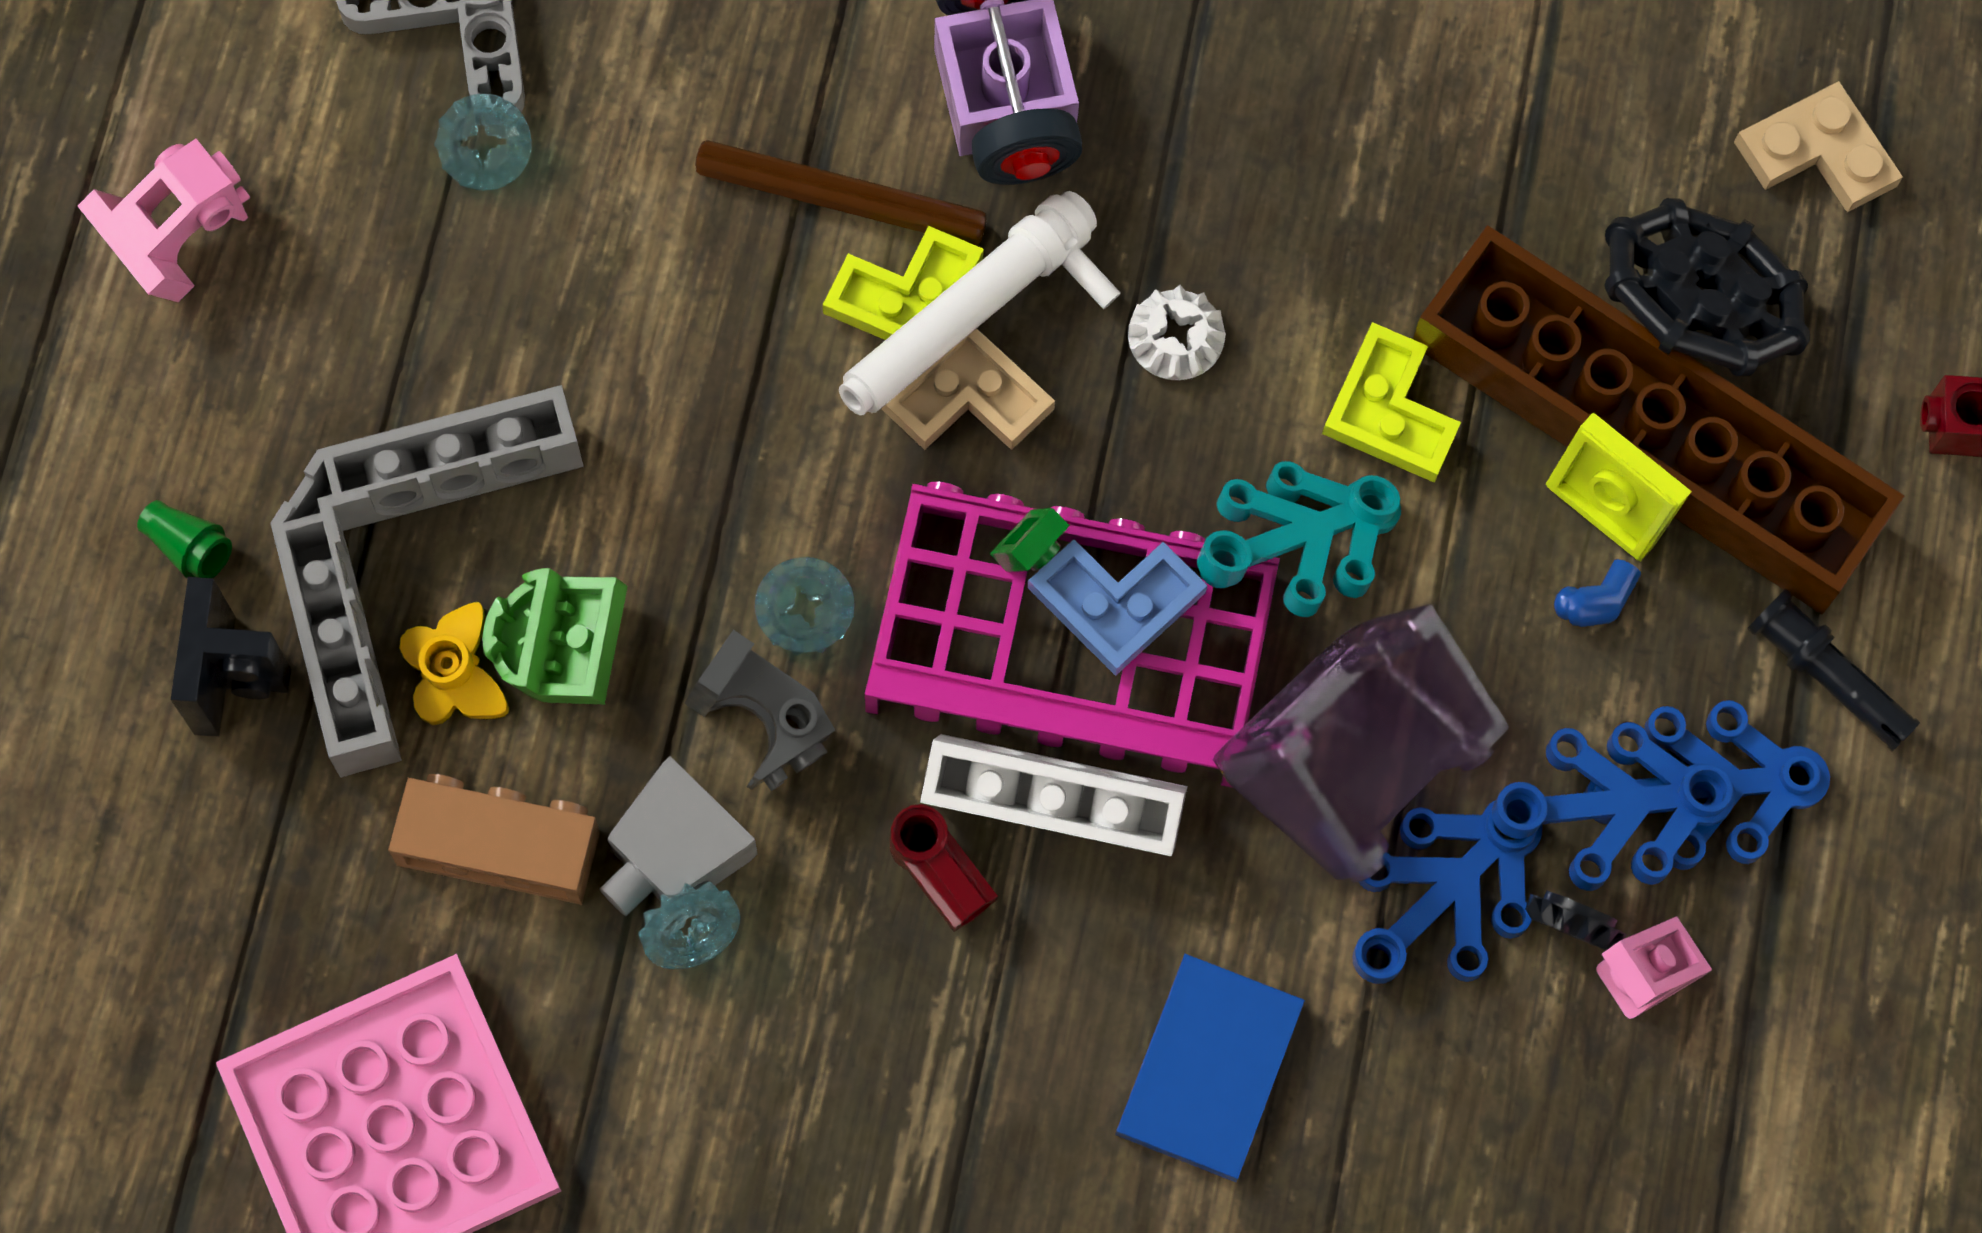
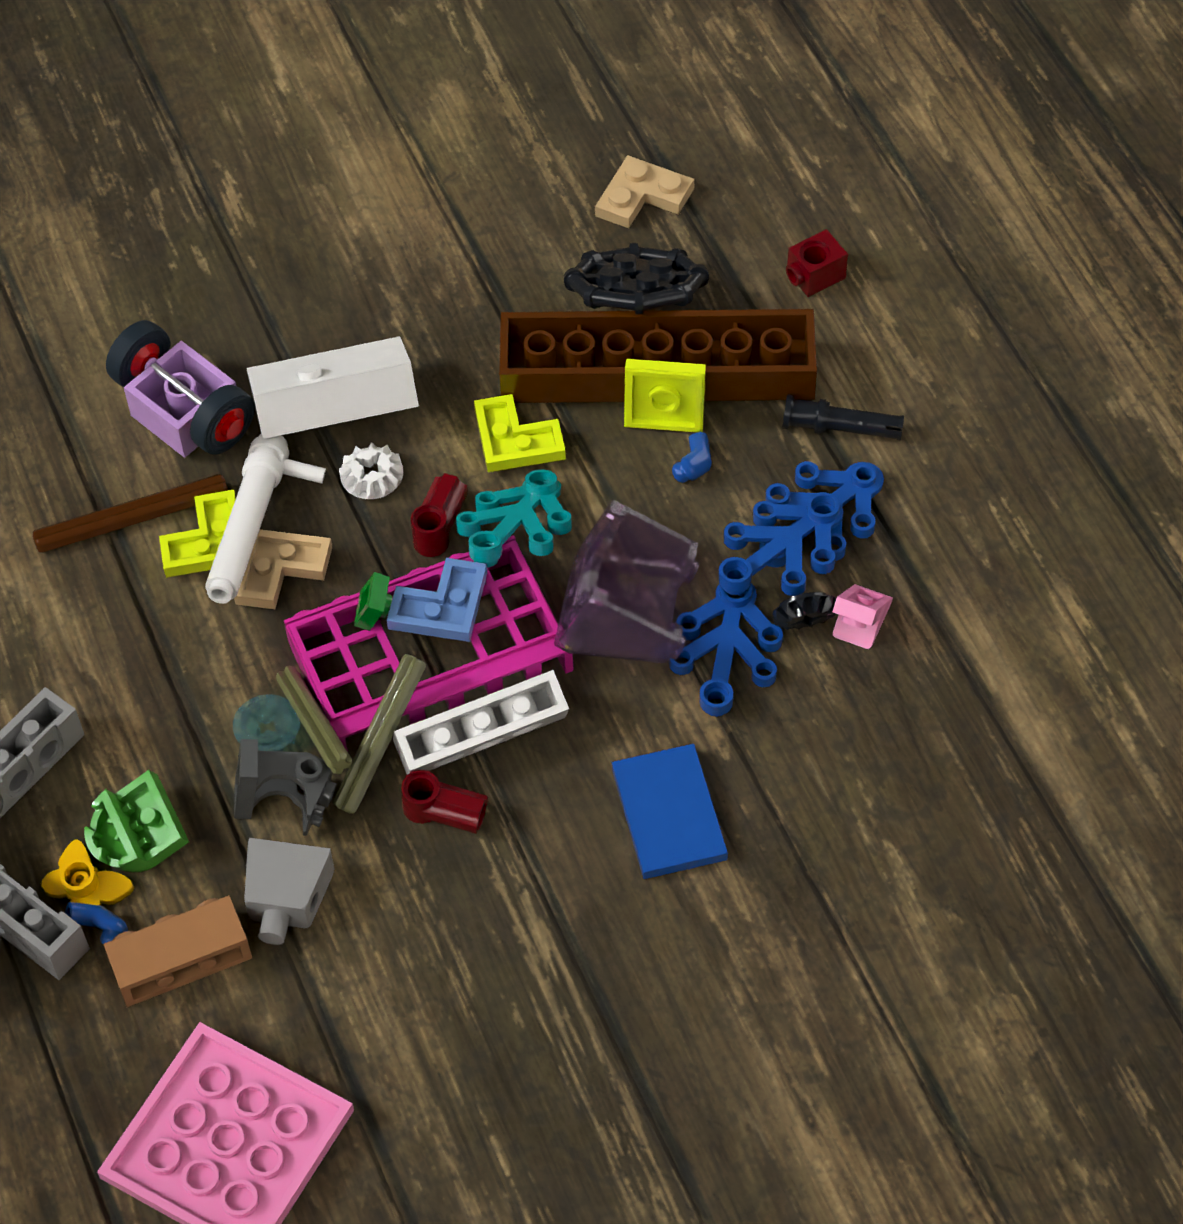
camera: 30 degrees left, 15 degrees down
clear light blue gear [638,881,740,969] -> none
none -> blue arm [65,902,128,944]
none -> white brick [247,336,419,439]
none -> olive axle [276,665,352,774]
none -> olive axle [333,654,426,814]
none -> dark red piece [410,473,468,557]

